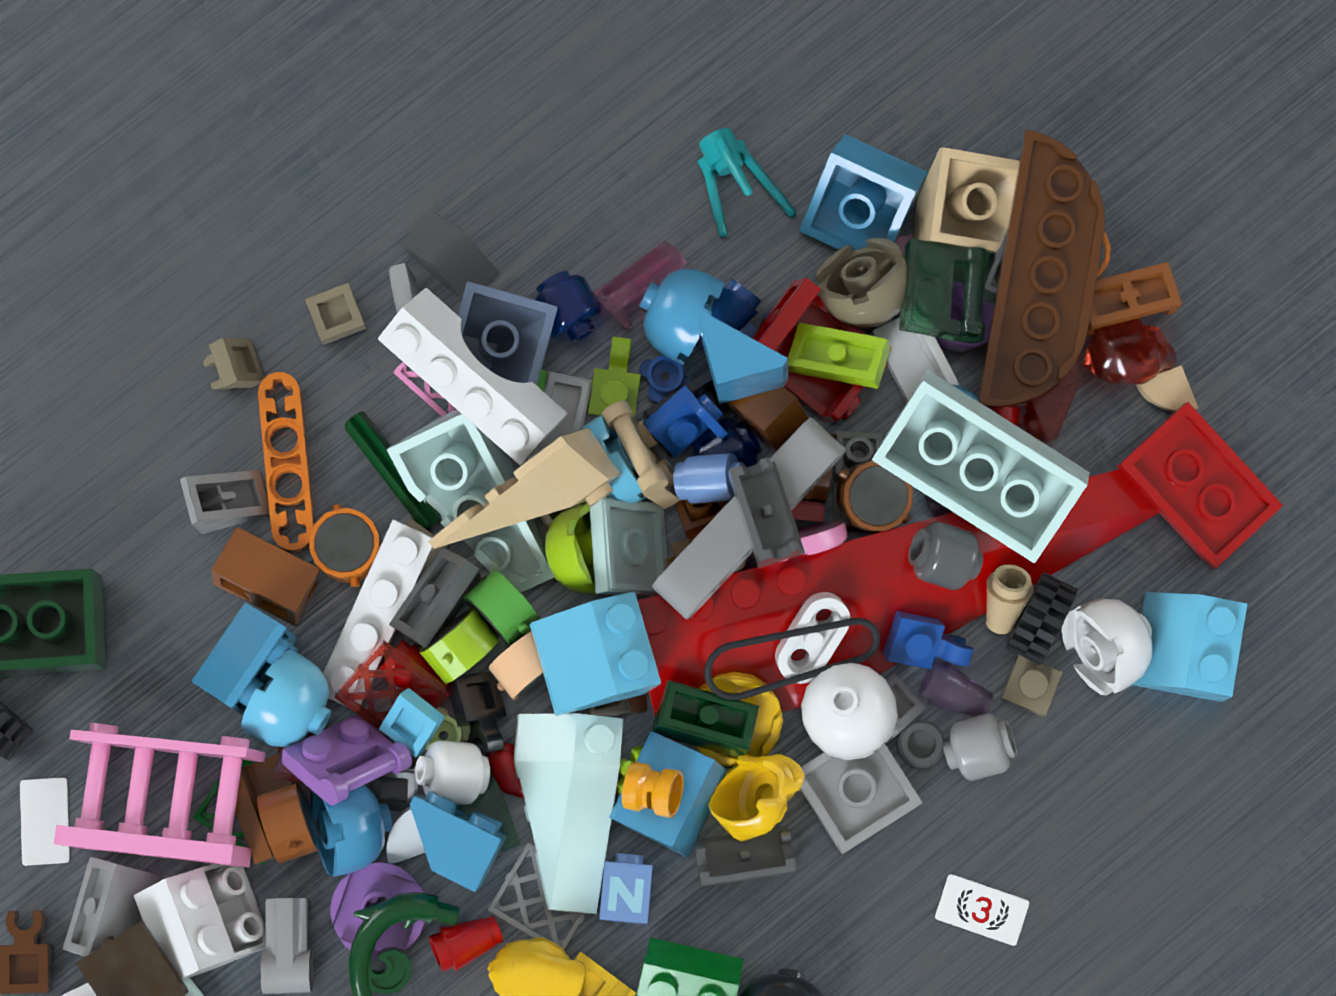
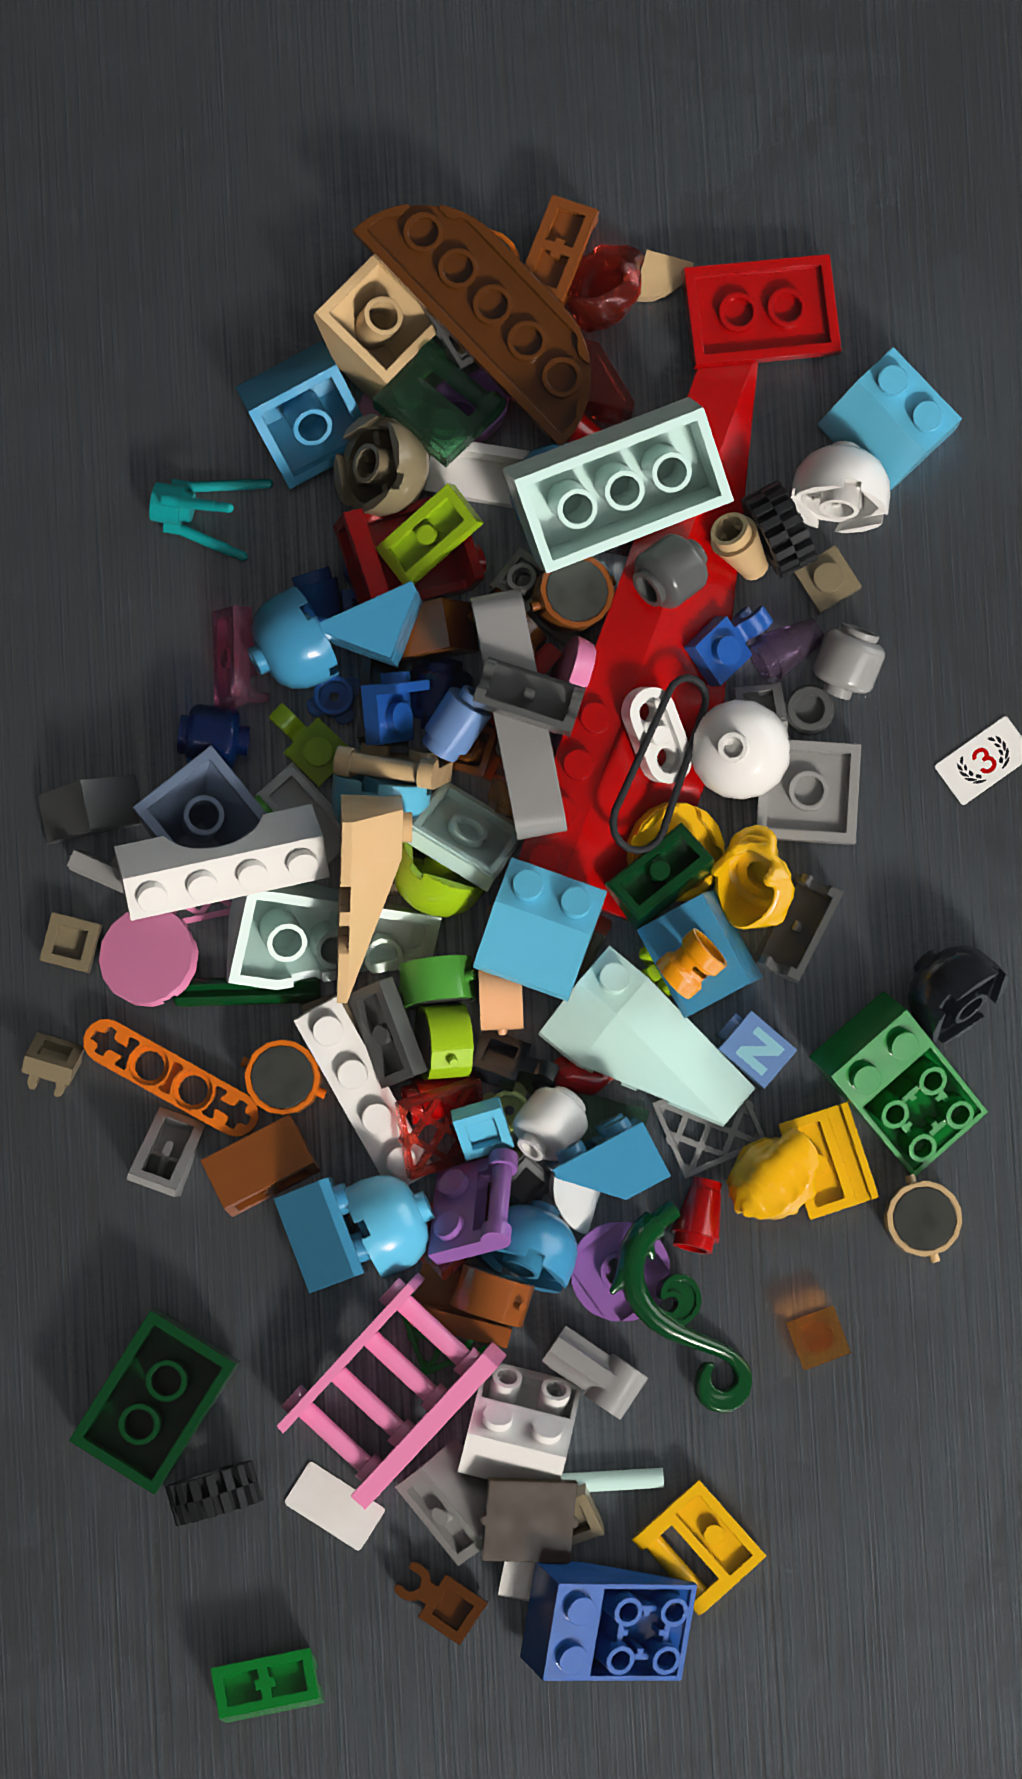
camera: 50 degrees left, 5 degrees up
none -> bright pink tile [99,912,199,1007]

